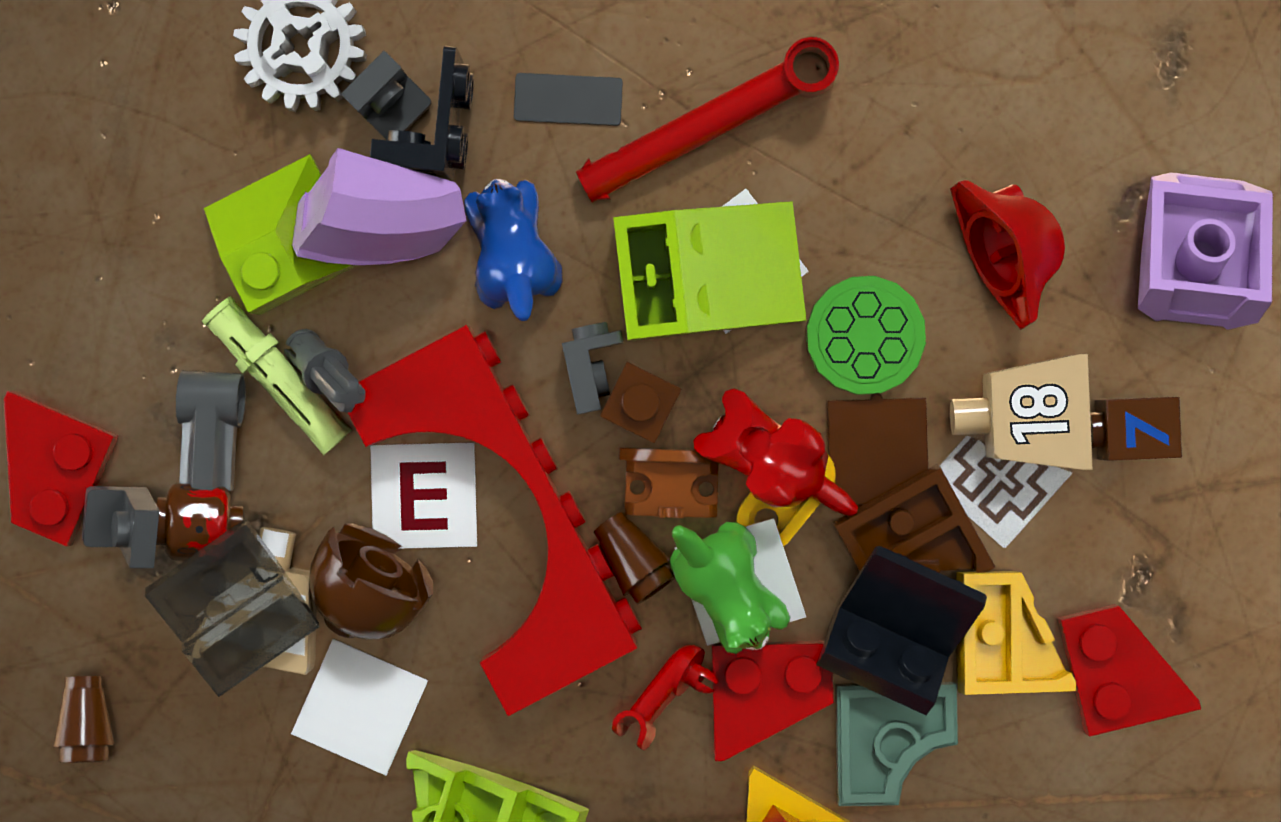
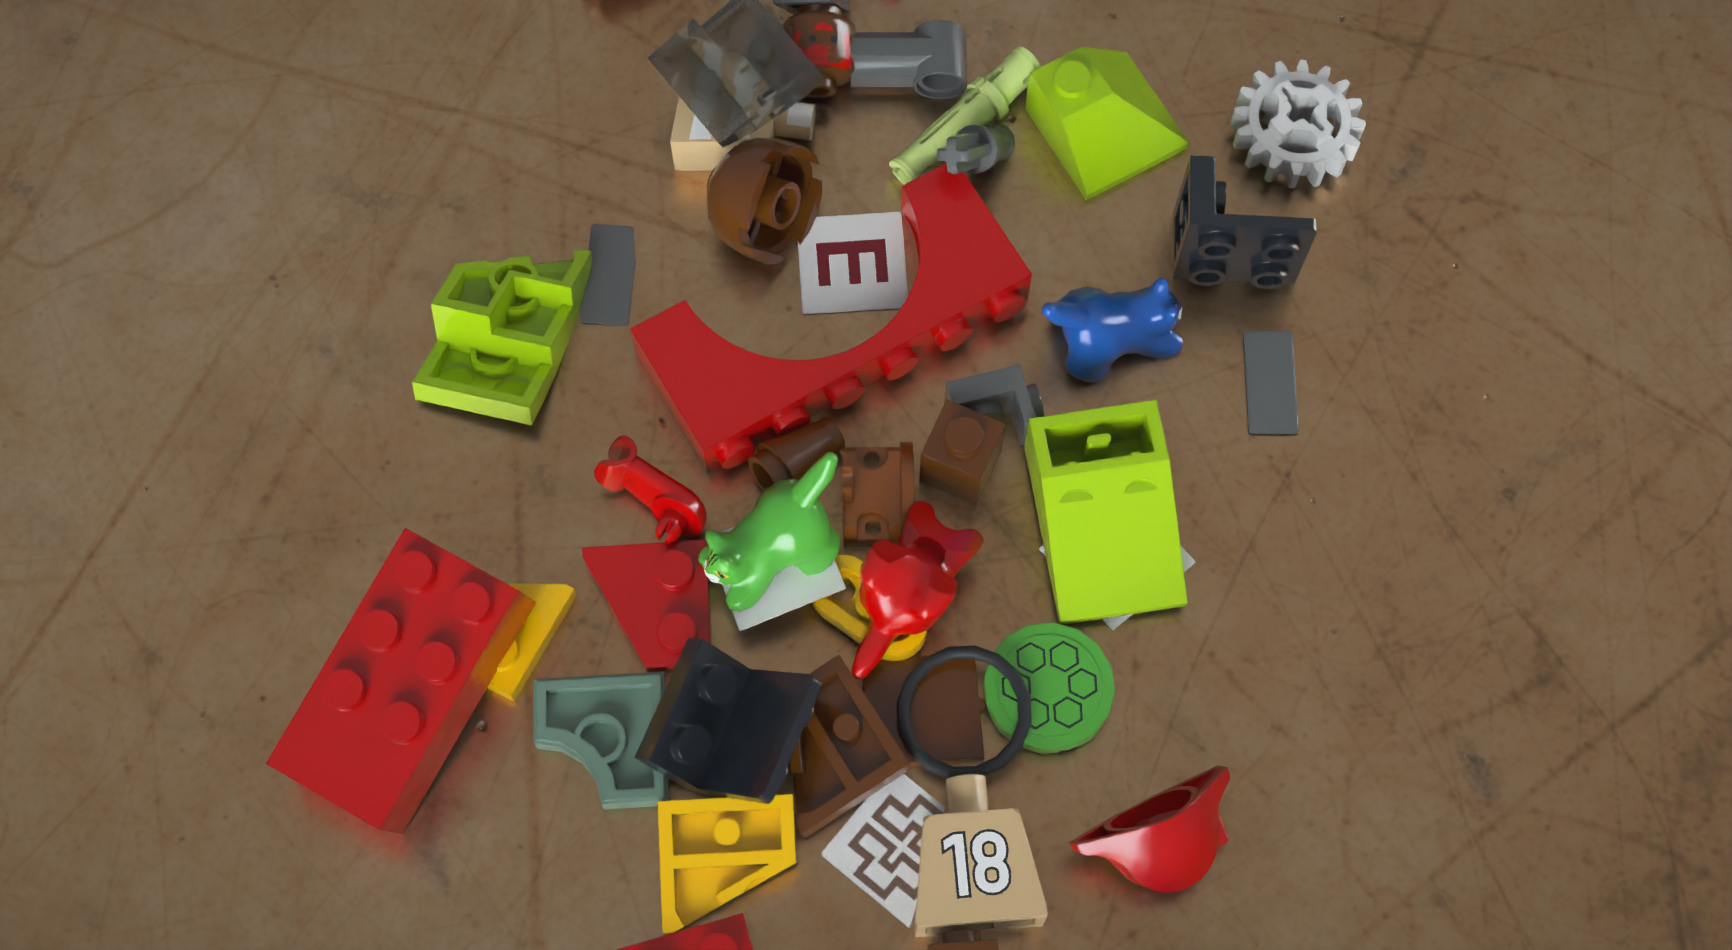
camera: 90 degrees right, 20 degrees down
white sticker [291,639,428,776] -> none
lavender slope [292,148,467,265] -> none
dark grey bracket [341,51,432,140] -> none
red piece [576,37,839,203] -> none
none -> dark grey sticker [580,224,636,326]
none -> black piece [897,645,1032,778]

